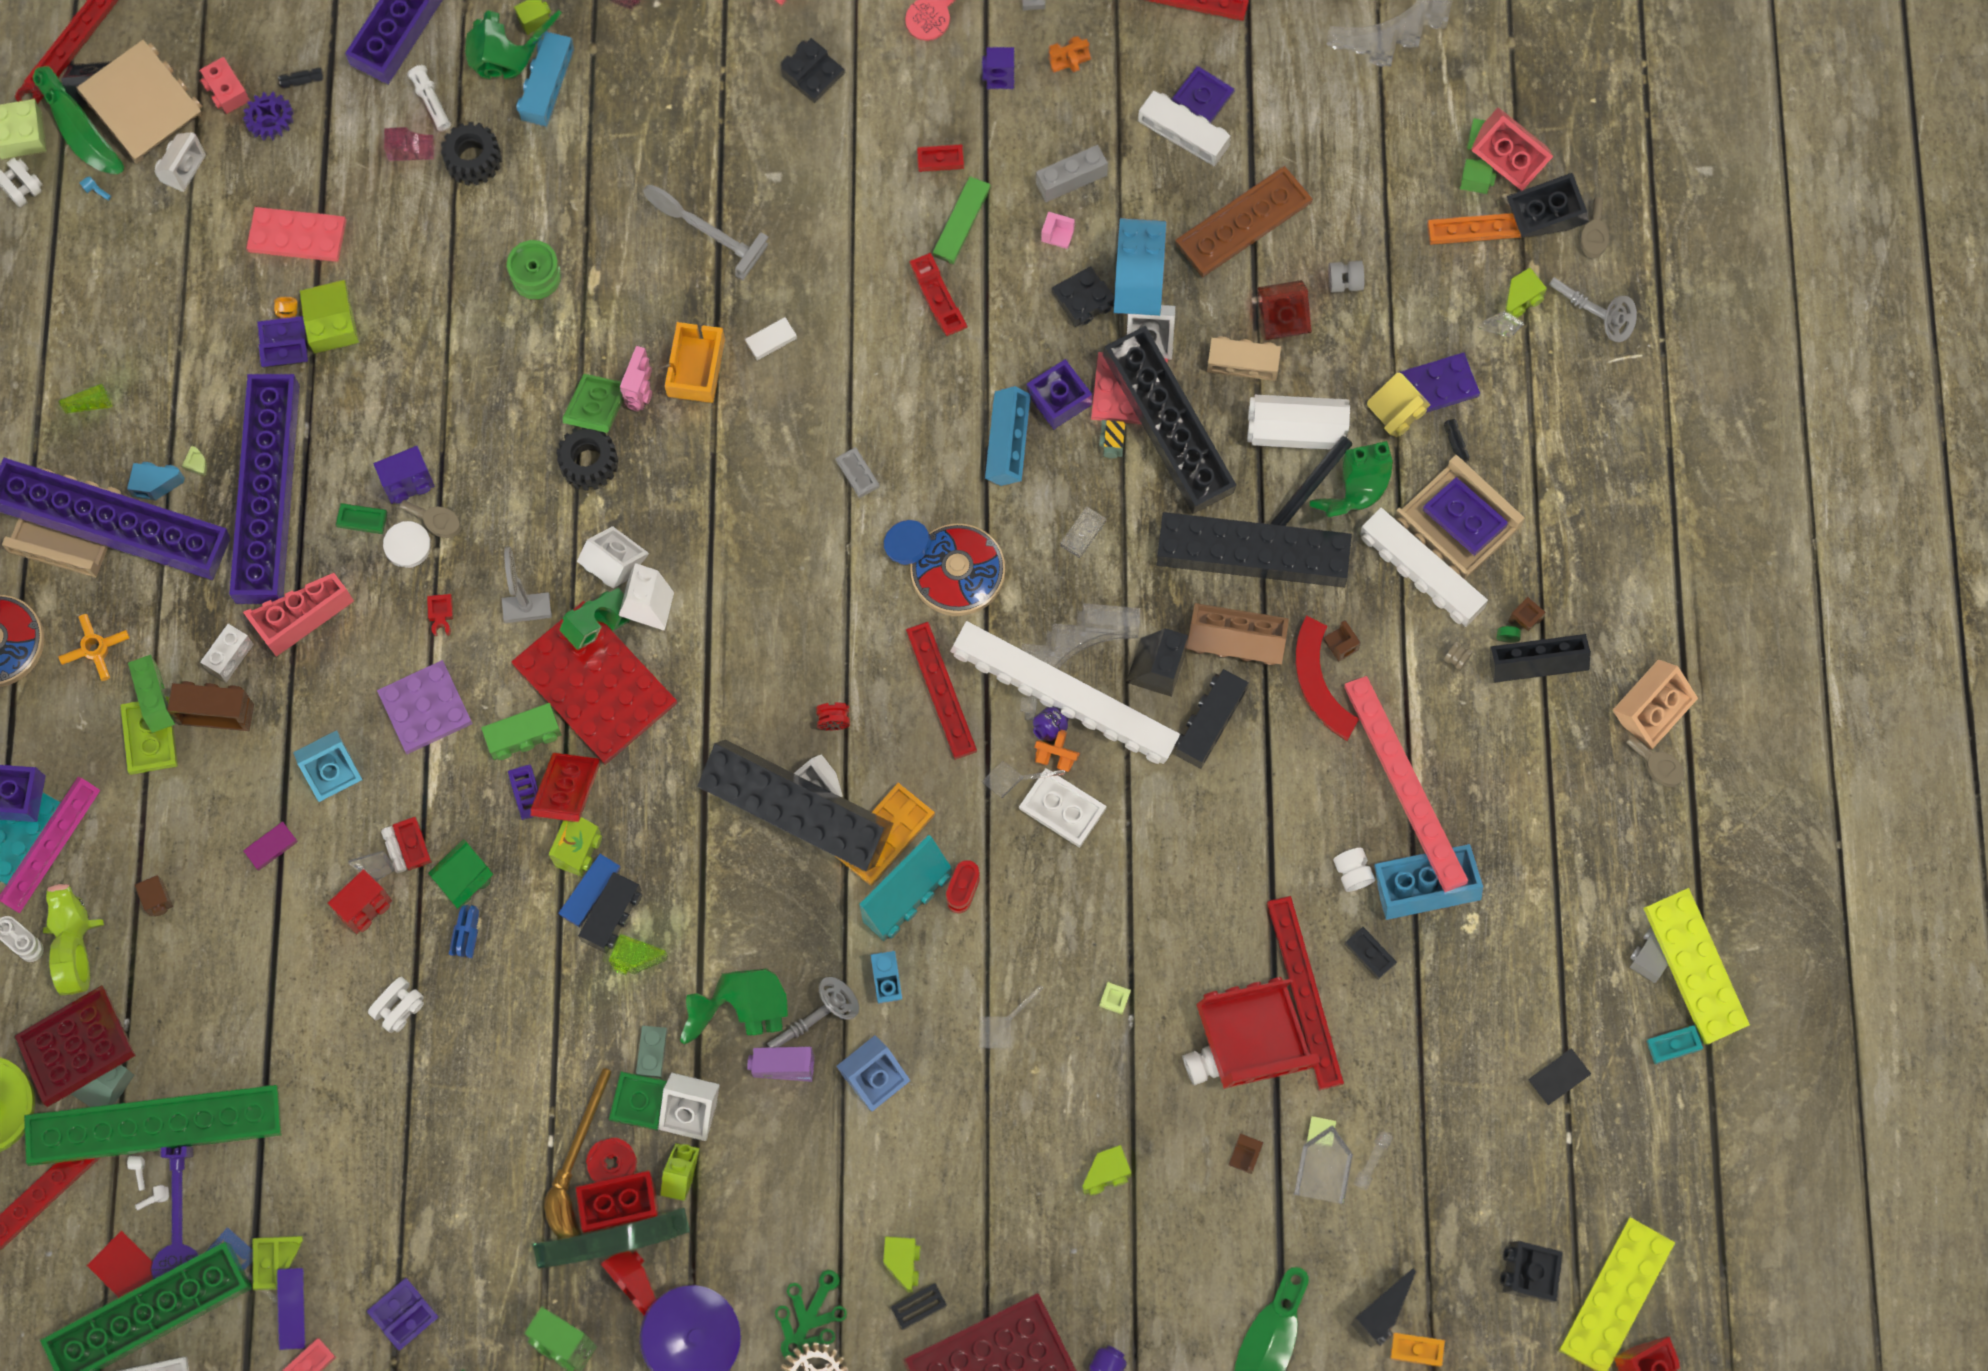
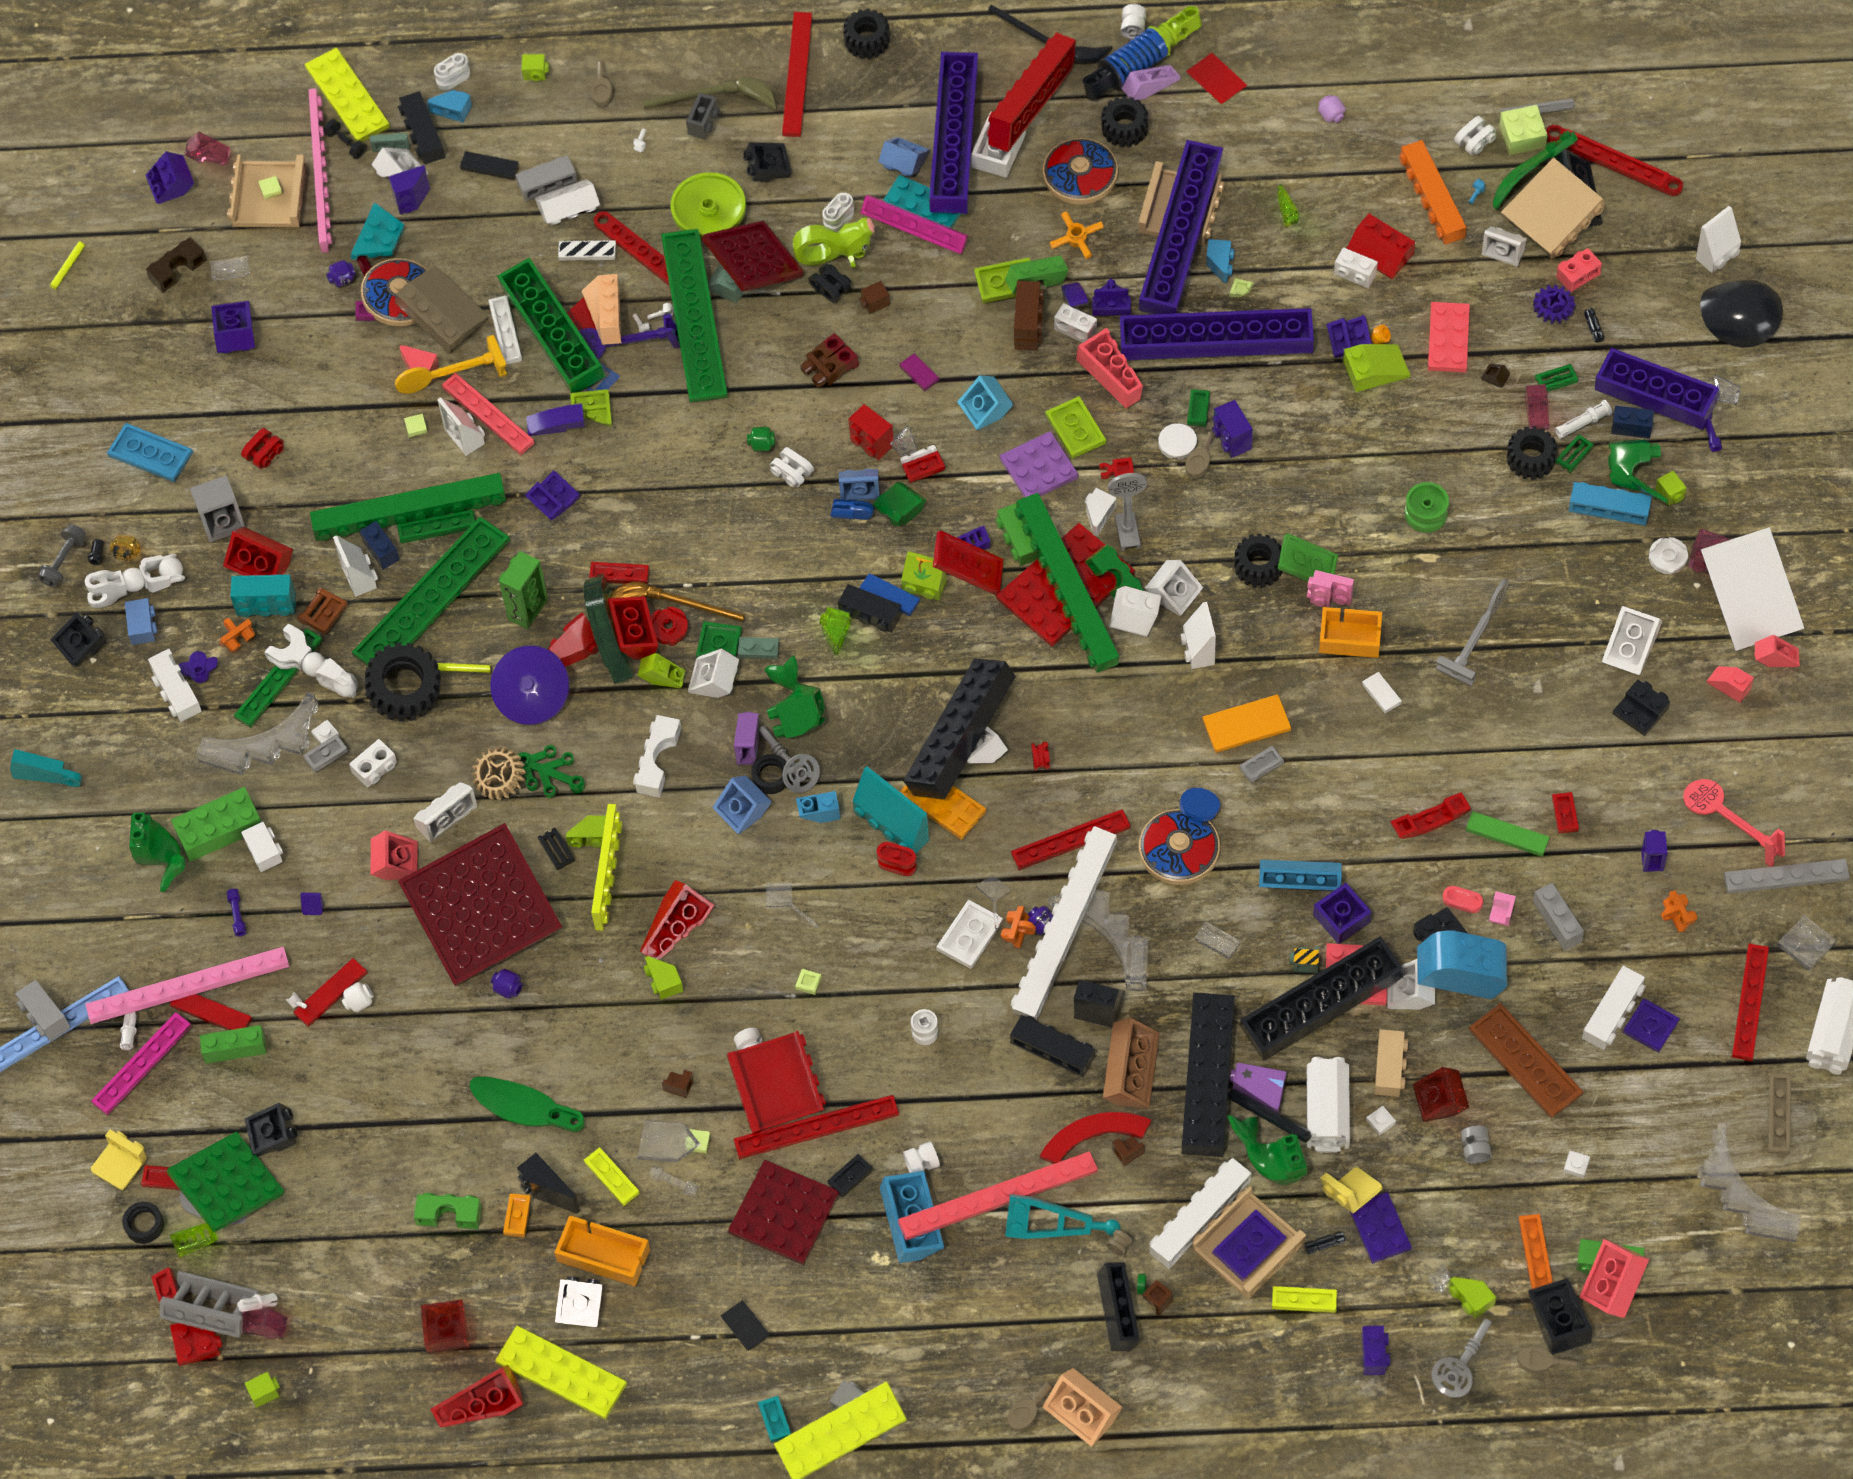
camera: 90 degrees right, 10 degrees down
none -> light orange piece [554,1215,650,1287]
none -> white tile [558,241,616,261]
none -> light nougat wedge [582,274,621,345]
none -> neon yellow plate [584,1147,640,1207]
none -> red tile [589,562,650,585]
none -> neon yellow plate [591,804,622,931]
none -> white arch [633,715,681,798]
none -> red wedge [639,880,715,960]
none -> dark red plate [728,1159,839,1266]
none -> green head [747,426,775,452]
none -> black tyre [751,754,789,794]
none -> reddish brown hips [800,333,859,388]
none -> black brick [808,263,851,303]
none -> medium blue slope [839,469,880,501]
none -> white wheel [911,1009,938,1045]
none -> teal plate [1005,1194,1121,1239]
none -> green brick [1014,493,1120,673]
none -> lime plate [1045,396,1106,459]
none -> dark purple slope [1061,282,1088,307]
none -> white slope [1085,488,1116,537]
none -> dark purple slope [1092,278,1131,316]
none -> white slope [1180,602,1216,669]
none -> light orange tile [1202,694,1291,753]
none -> medium lavender slope [1230,1062,1286,1113]
none -> neon yellow plate [1272,1286,1337,1313]
none -> white brick [1334,248,1378,288]
none -> red slope [1346,213,1415,279]
none -> dark purple brick [1361,1325,1390,1375]
none -> white plate [1366,1106,1396,1136]
none -> orange brick [1399,140,1467,245]
none -> coral tile [1443,886,1483,913]
none -> dark brown slope [1481,364,1510,388]
none -> green tile [1535,364,1578,394]
none -> green tile [1555,434,1594,474]
none -> white plate [1563,1151,1590,1178]
none -> white slope [1602,606,1662,675]
none -> dark blue brick [1611,406,1654,439]
none -> white tile [1649,537,1688,574]

